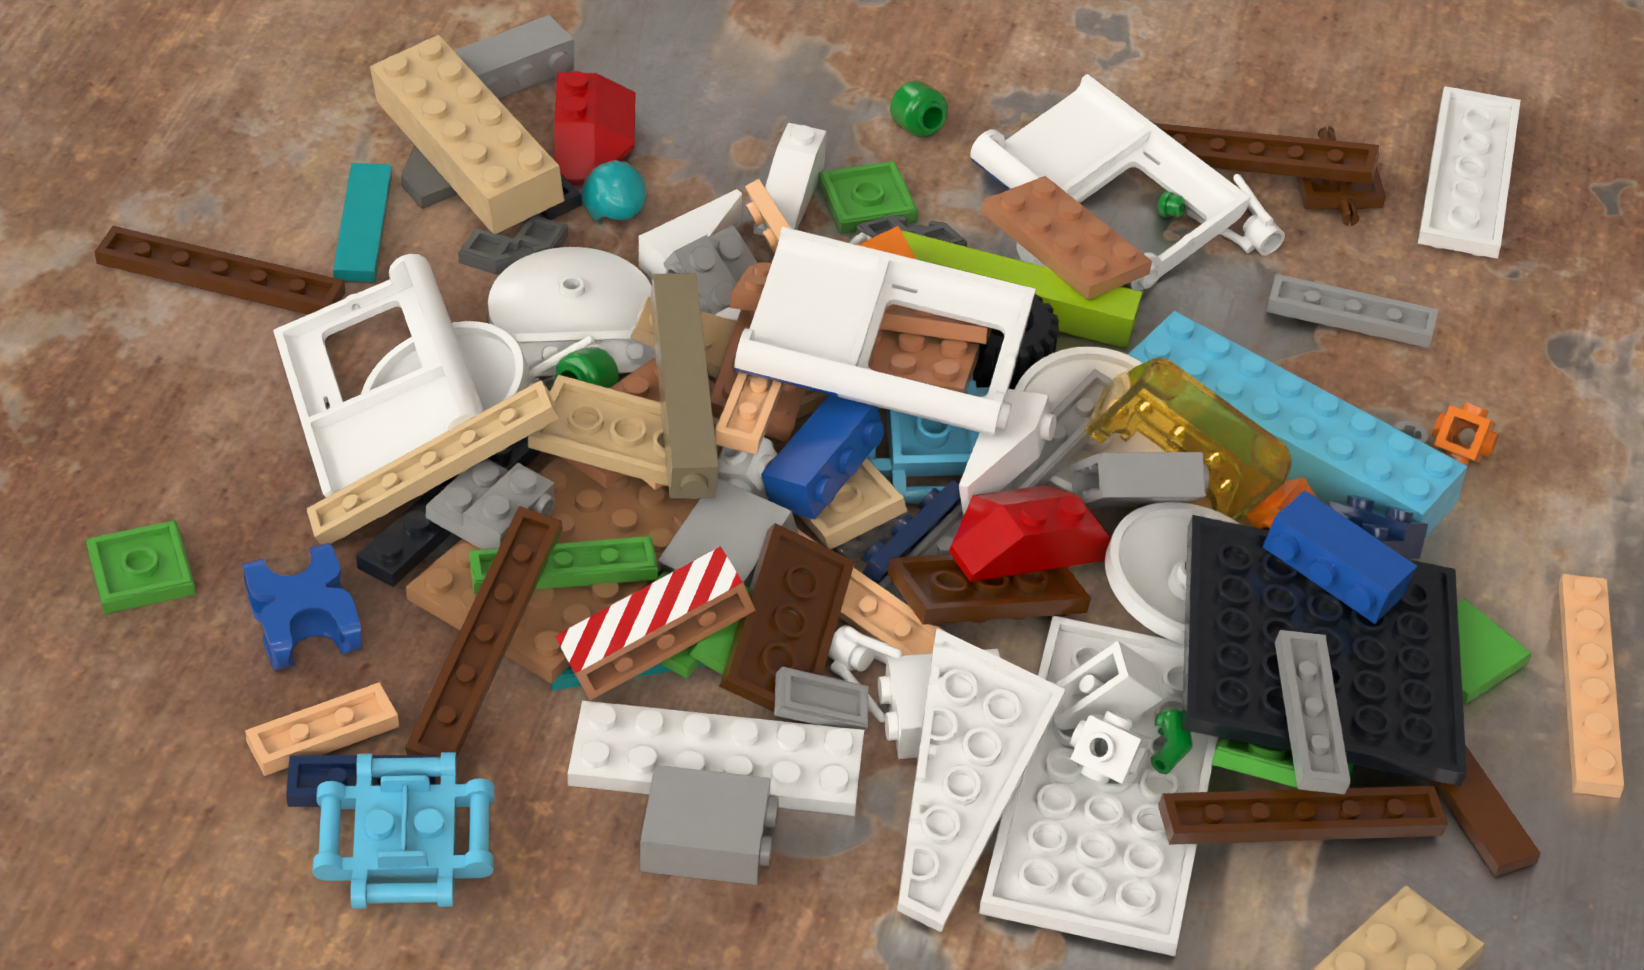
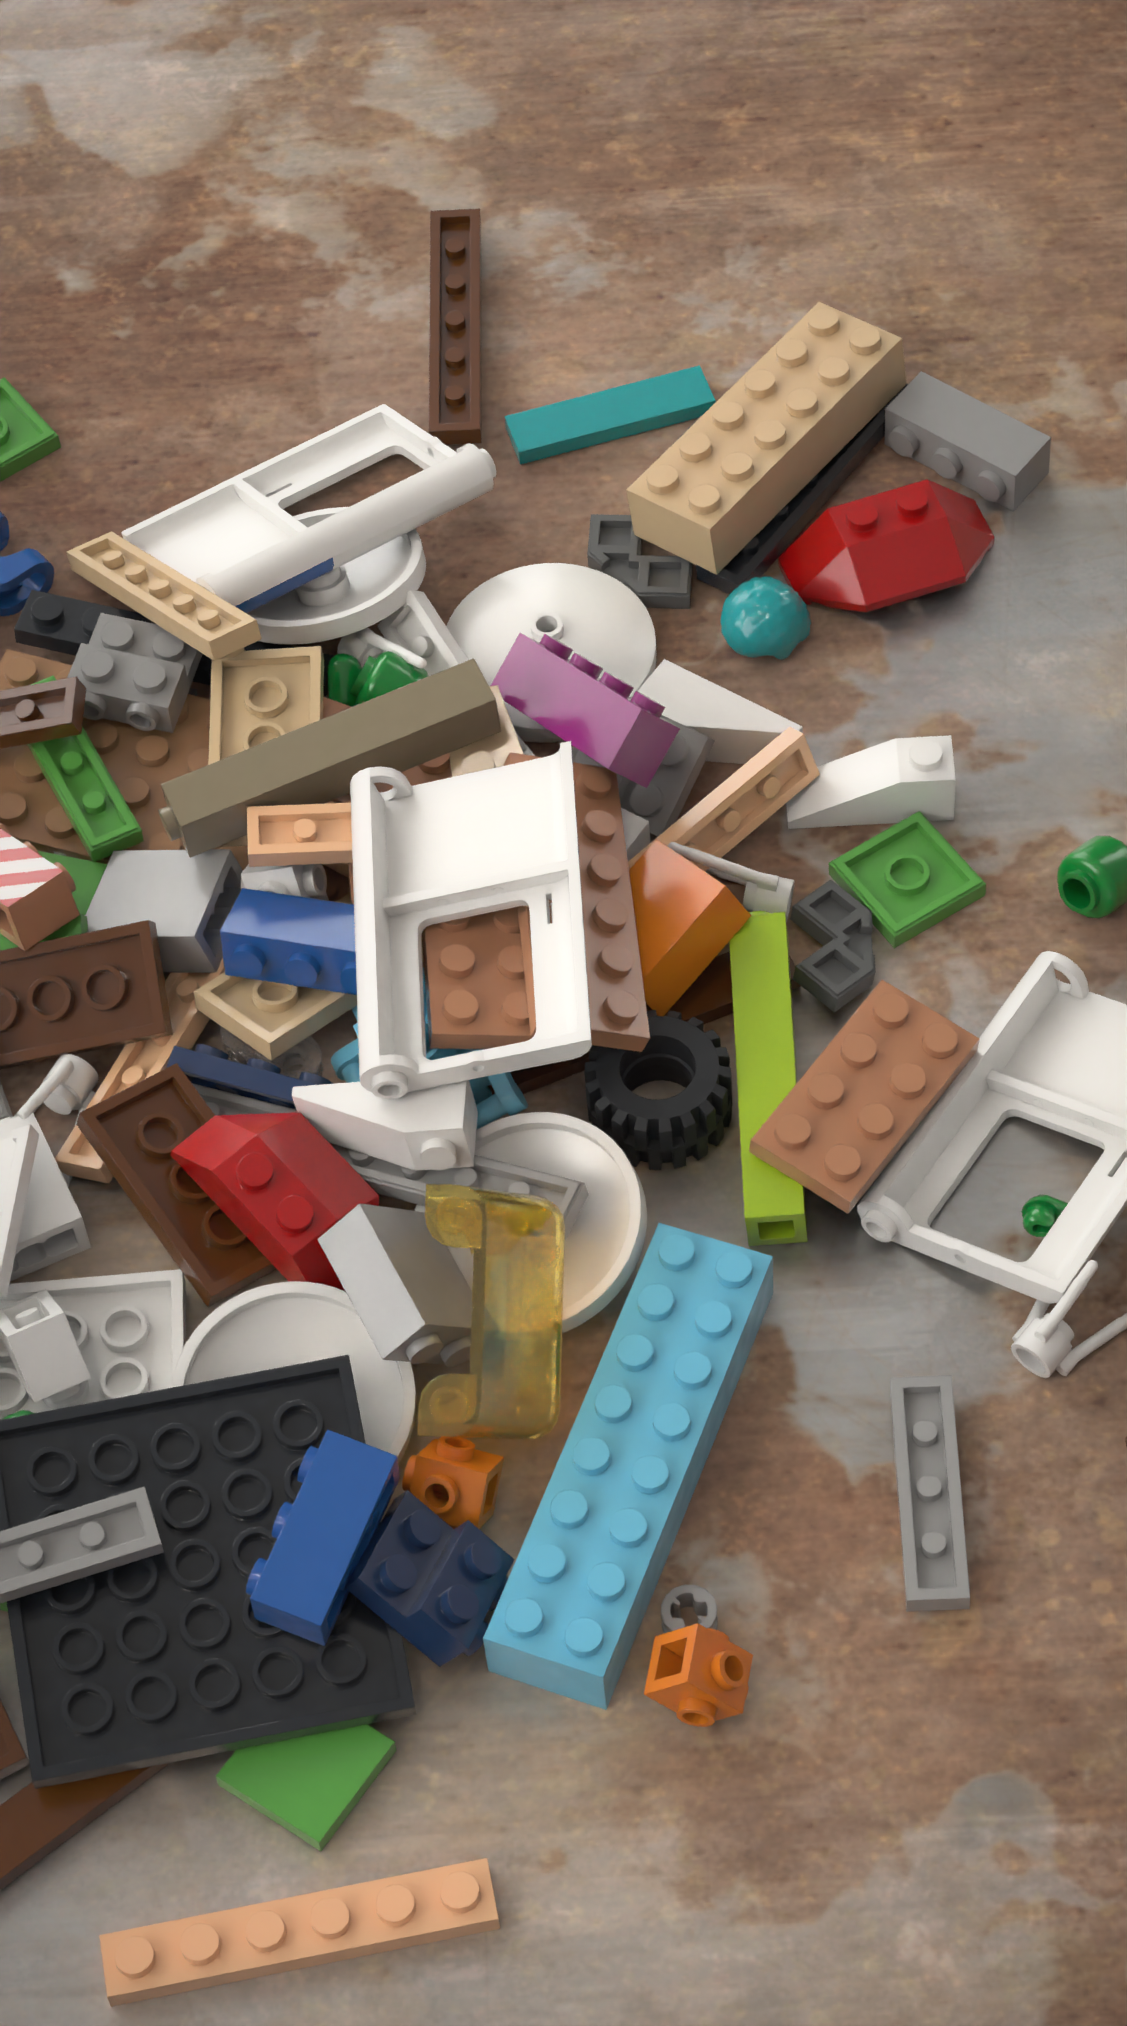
camera: 80 degrees right, 10 degrees up
none -> brick [490,633,680,788]

